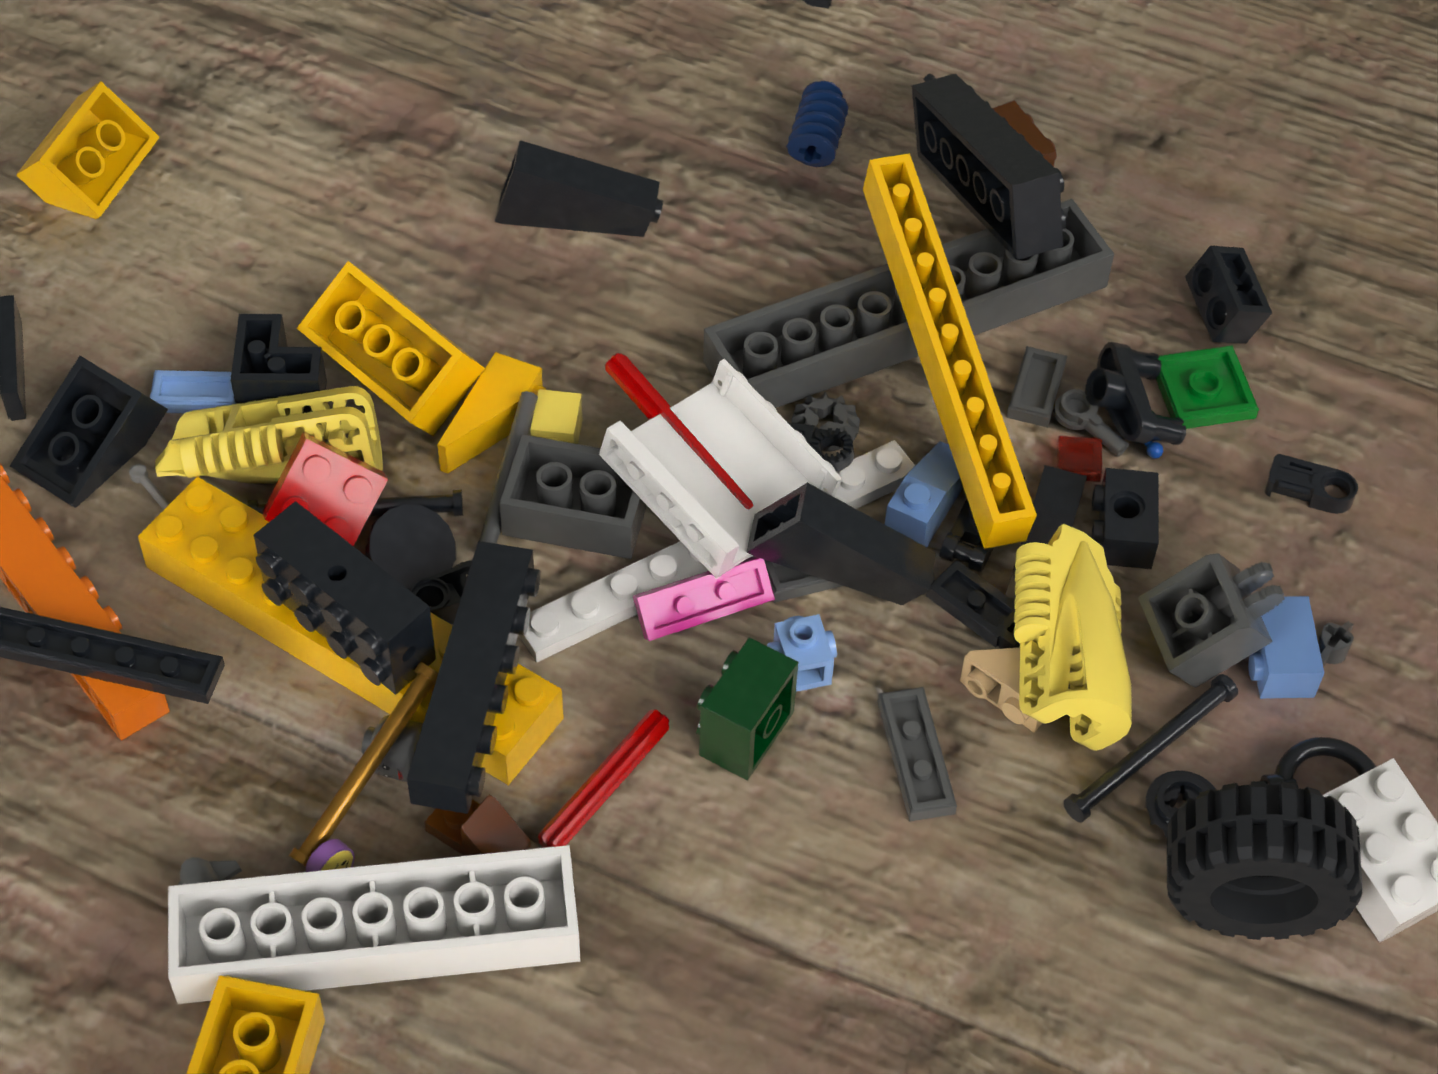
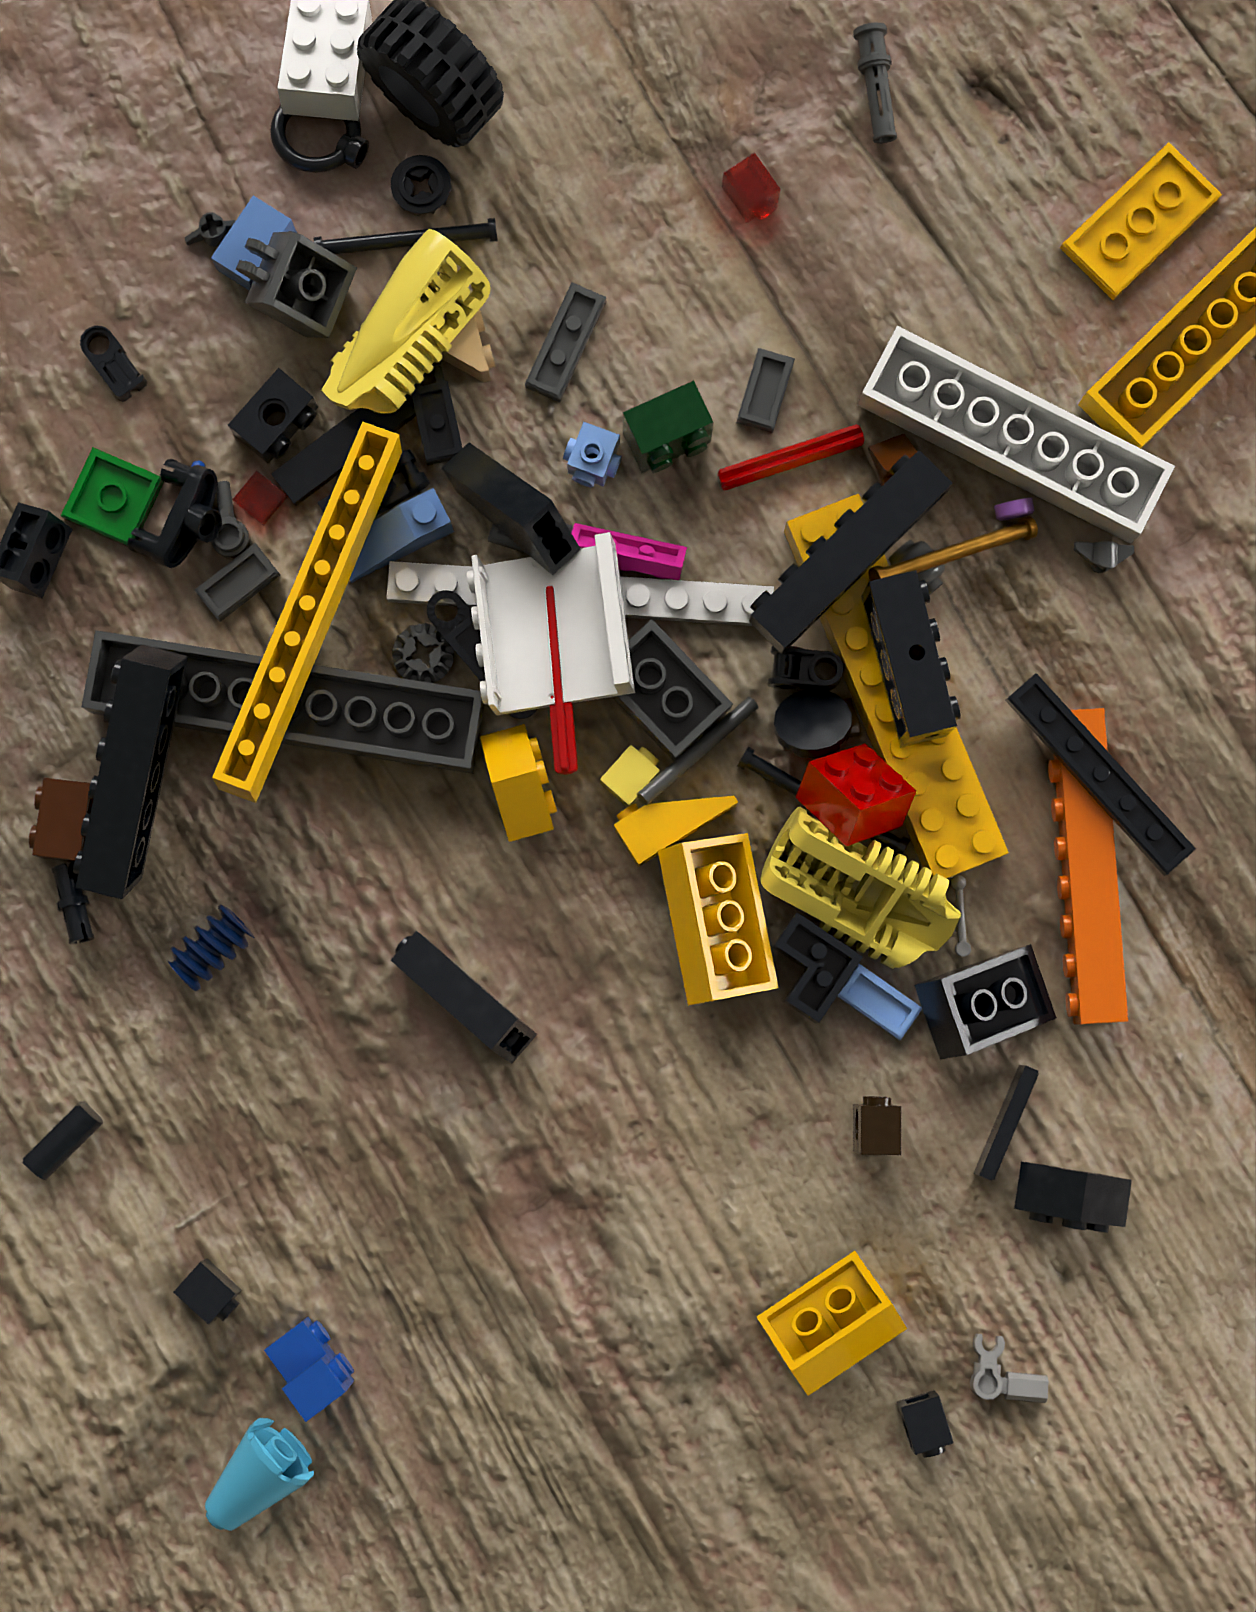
camera: 145 degrees left, 30 degrees up
none -> yellow brick [480,724,557,842]
none -> clear red brick [722,153,781,223]
none -> dark grey tile [736,348,795,433]
none -> dark brown brick [853,1096,901,1155]

